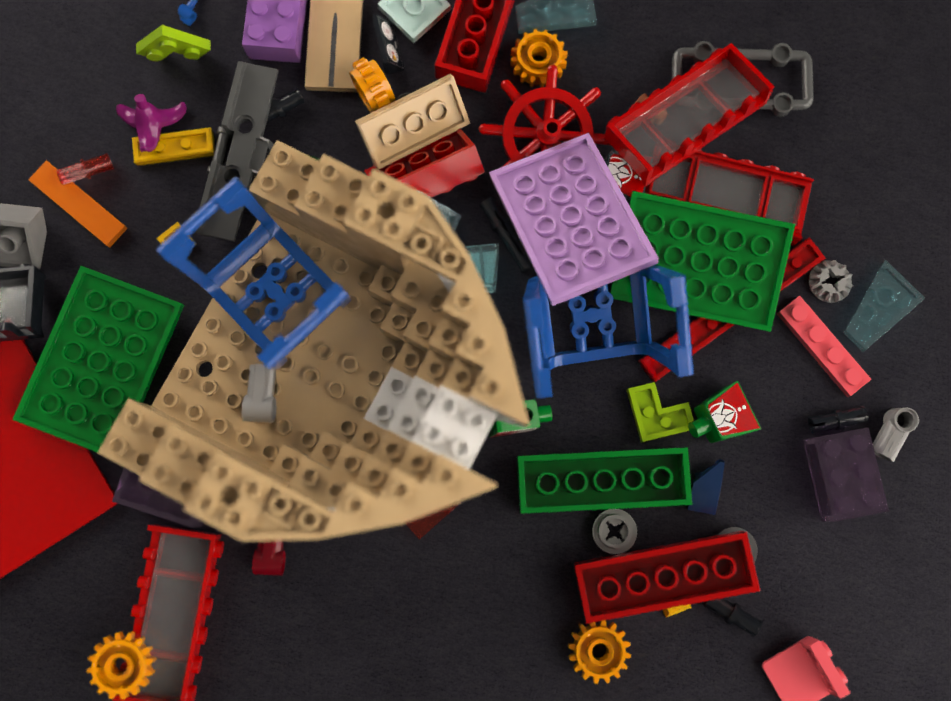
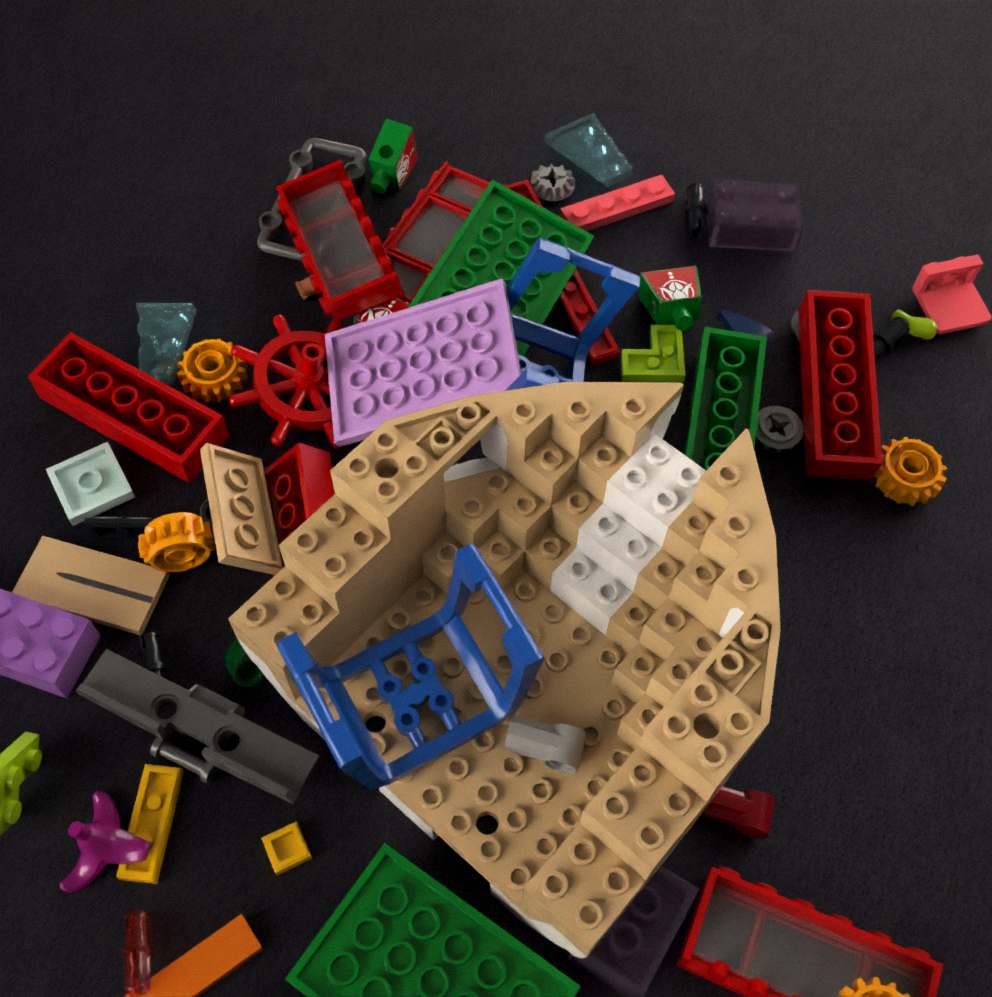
camera: 75 degrees left, 20 degrees down
light grey piece [869,407,919,462] -> none
none -> green torso [369,119,418,194]
none -> lime arm [890,309,937,340]

